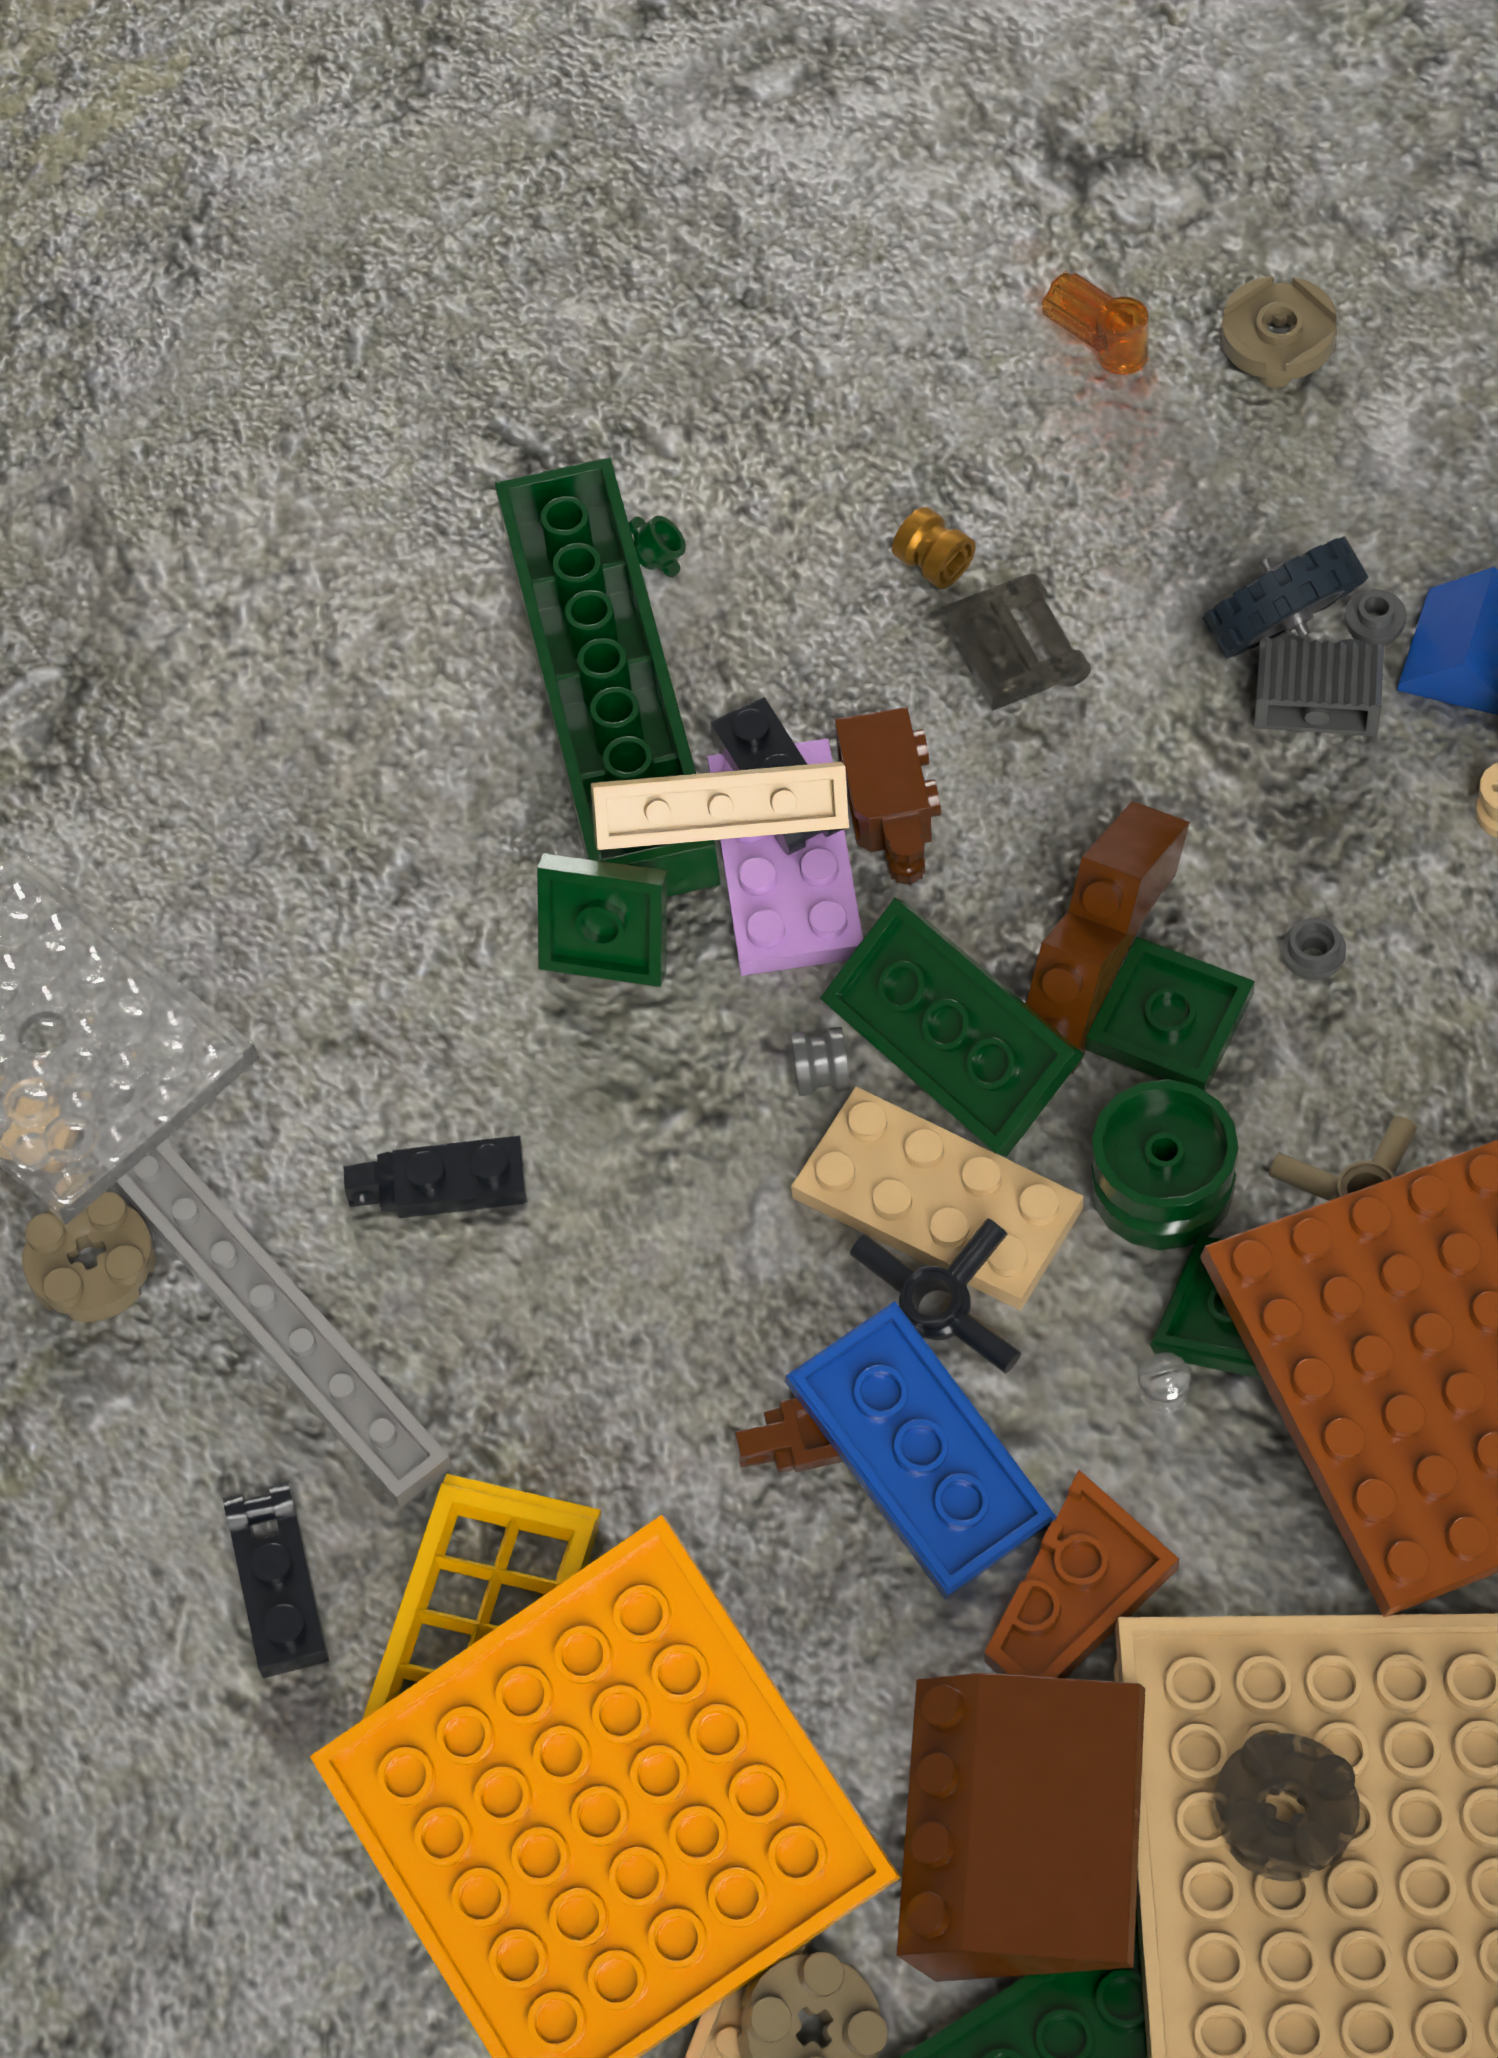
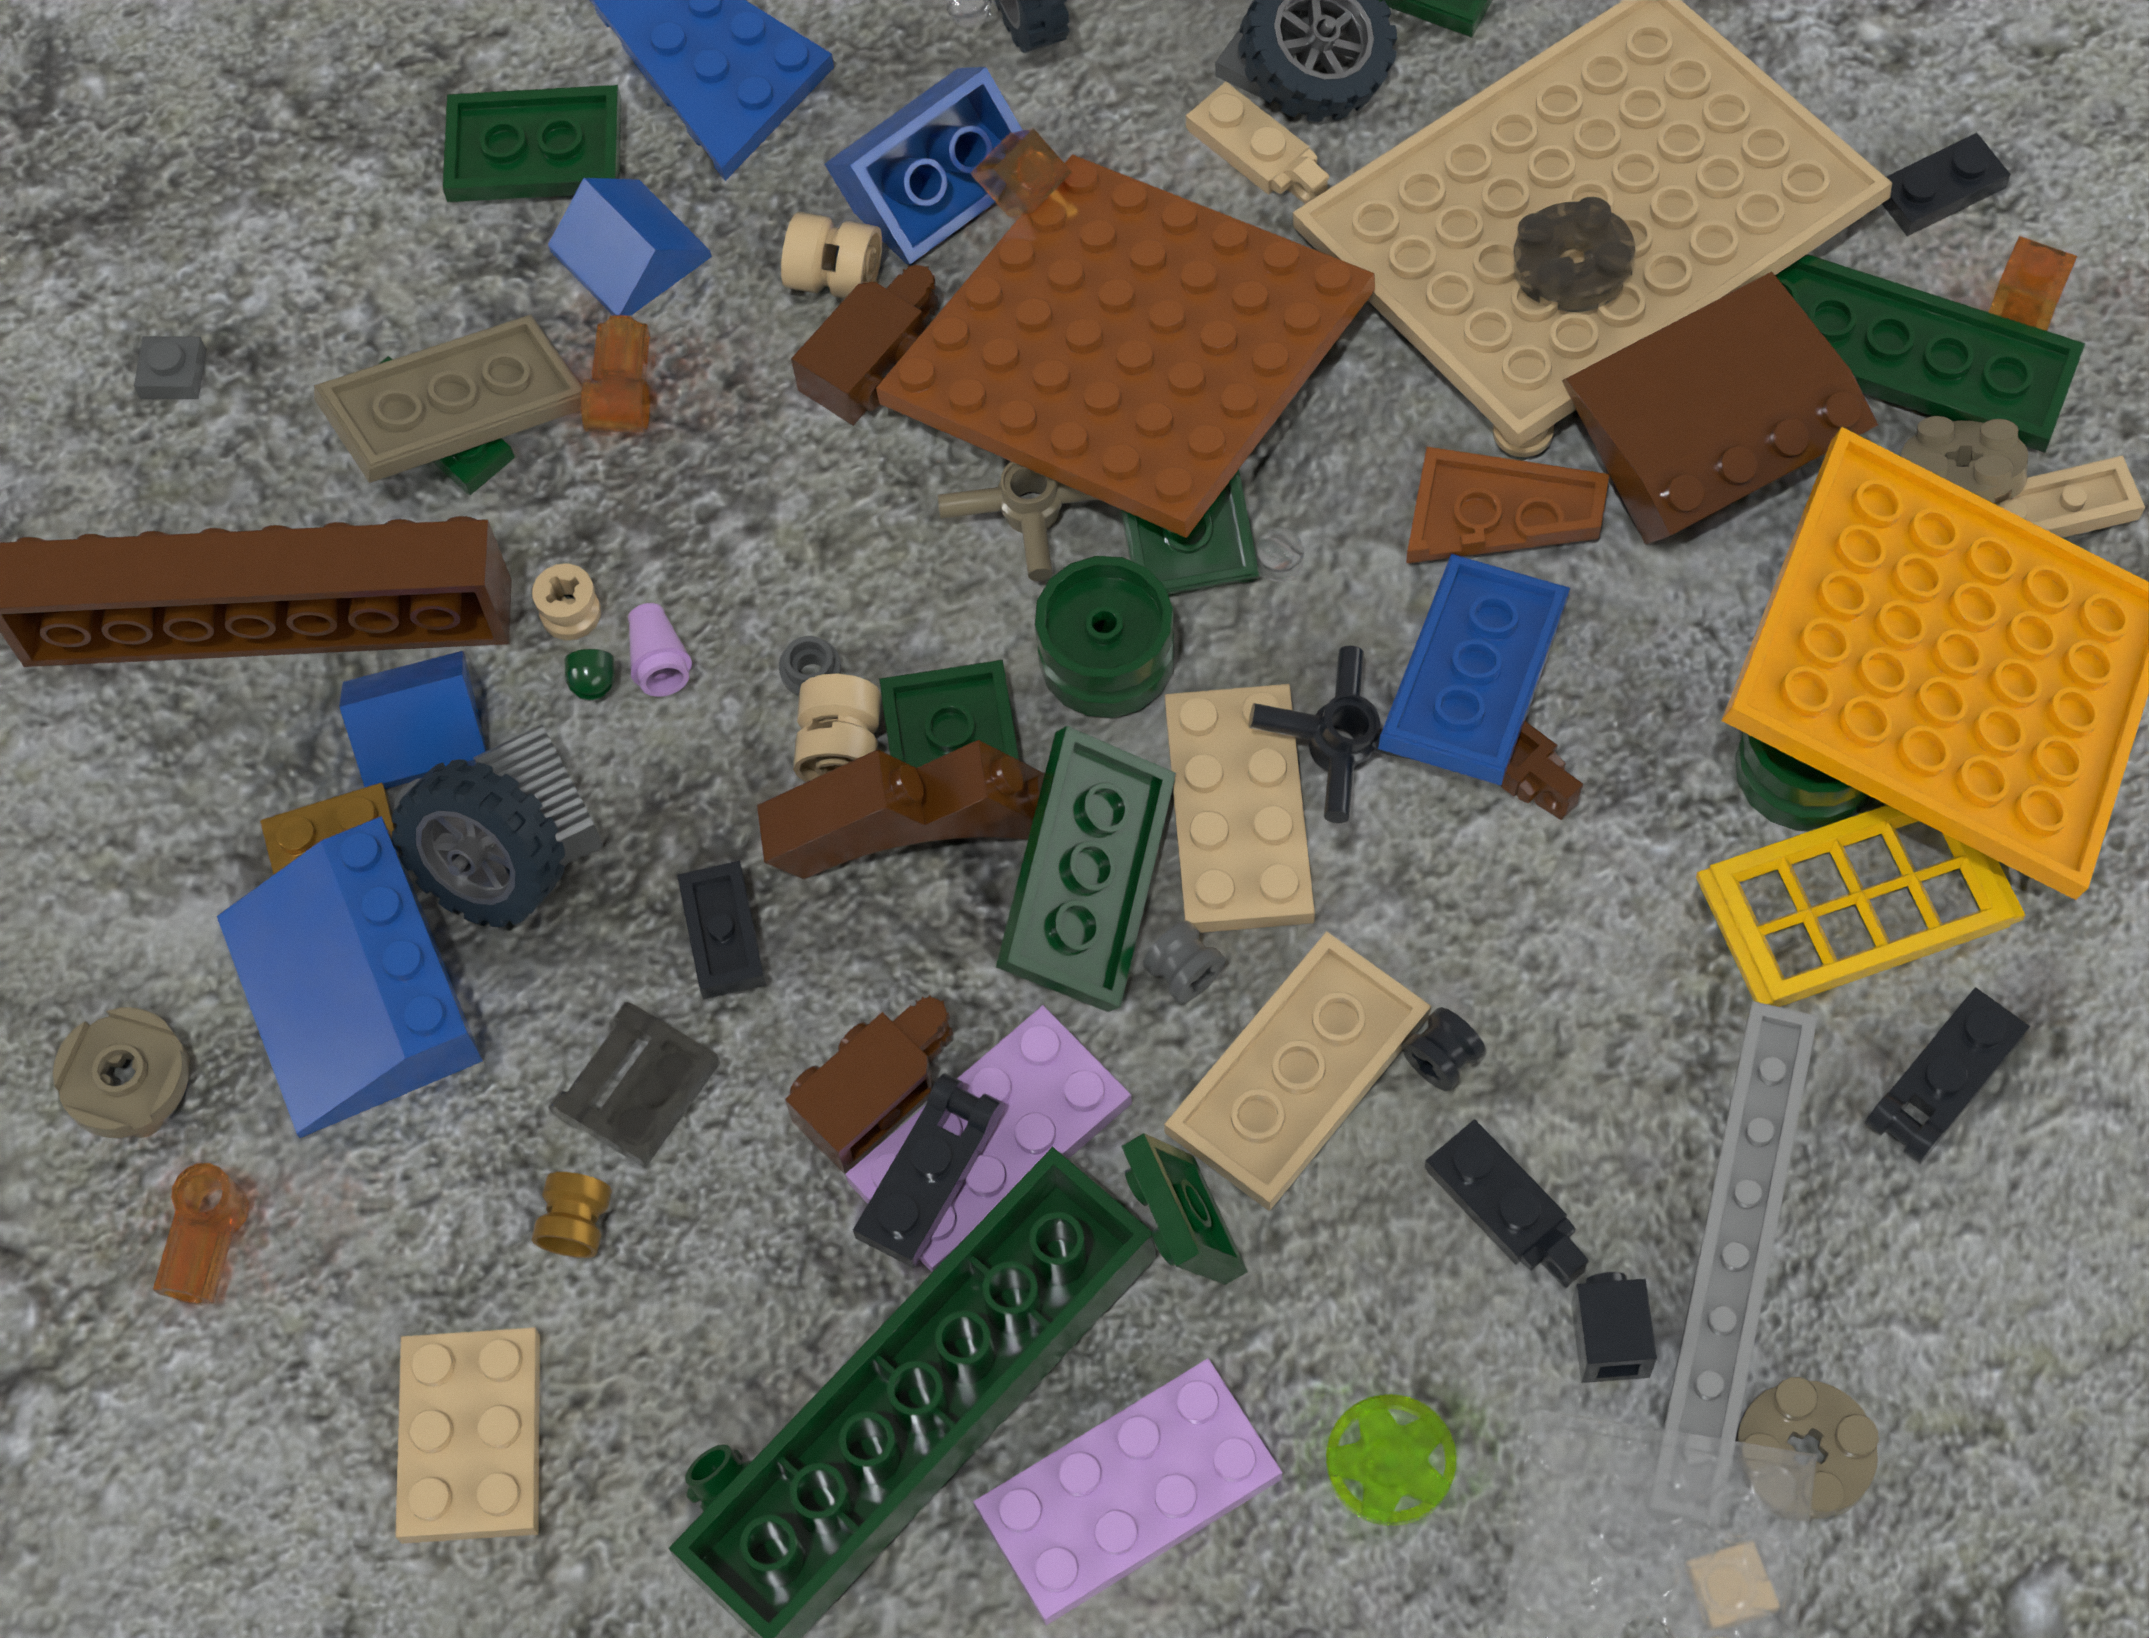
camera: 125 degrees left, 5 degrees up
plate [591,762,849,850] -> none
none -> blue slope [217,816,483,1138]
none -> pearl gold plate [260,782,399,874]
none -> tan plate [396,1327,540,1544]
none -> dark green hinge [564,649,615,701]
none -> lavender cone [628,603,692,697]
none -> black plate [677,860,766,1000]
none -> tan wheel [793,674,881,782]
none -> lavender plate [973,1358,1282,1626]
none -> tan plate [1164,931,1431,1211]
none -> clear neon green wheel [1326,1394,1456,1526]
none -> black wheel [1402,1007,1486,1091]
none -> black brick [1571,1272,1657,1383]

